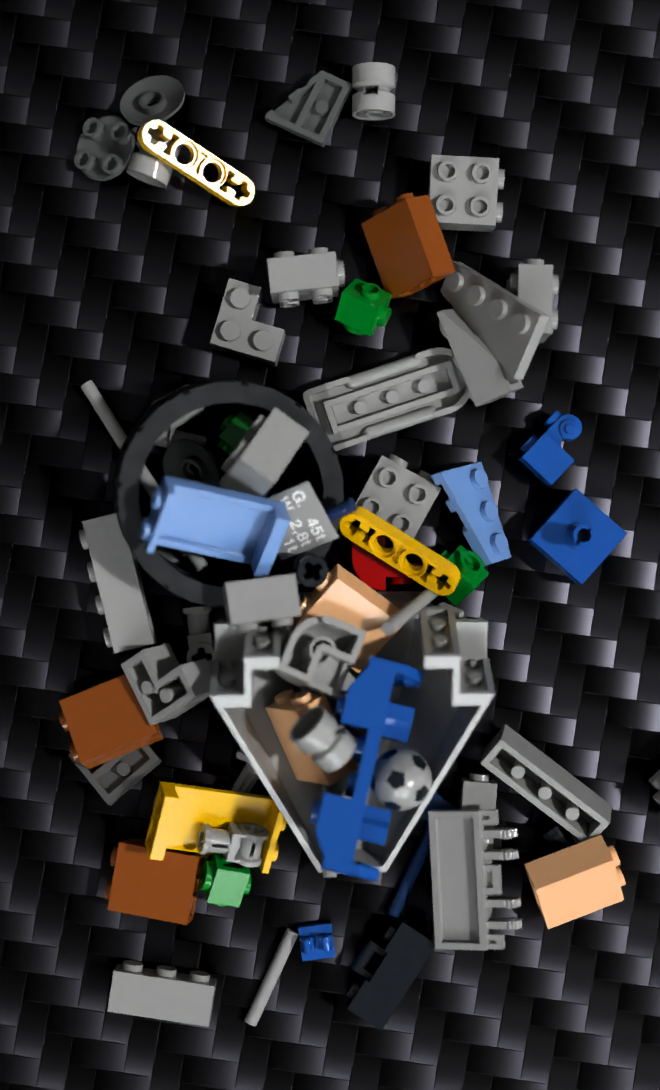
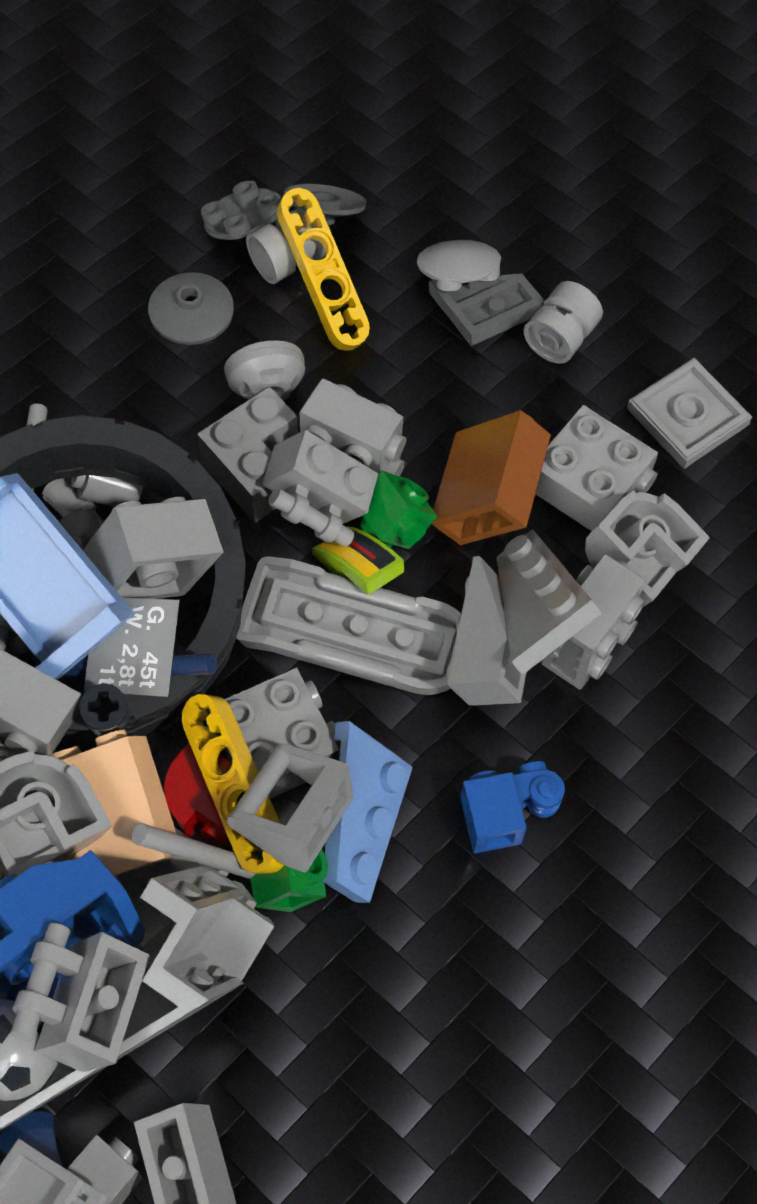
camera: 30 degrees right, 25 degrees down
blue brick [527,488,627,585] -> none
none -> light grey brick [10,923,150,1072]
none -> dark grey dish [148,272,234,345]
none -> light grey piece [224,341,305,401]
none -> light grey tile [227,743,354,873]
none -> light grey brick [262,429,378,547]
none -> slope [312,526,404,596]
none -> light grey dish [417,240,501,291]
none -> light grey brick [585,490,710,606]
none -> light grey tile [627,358,752,469]

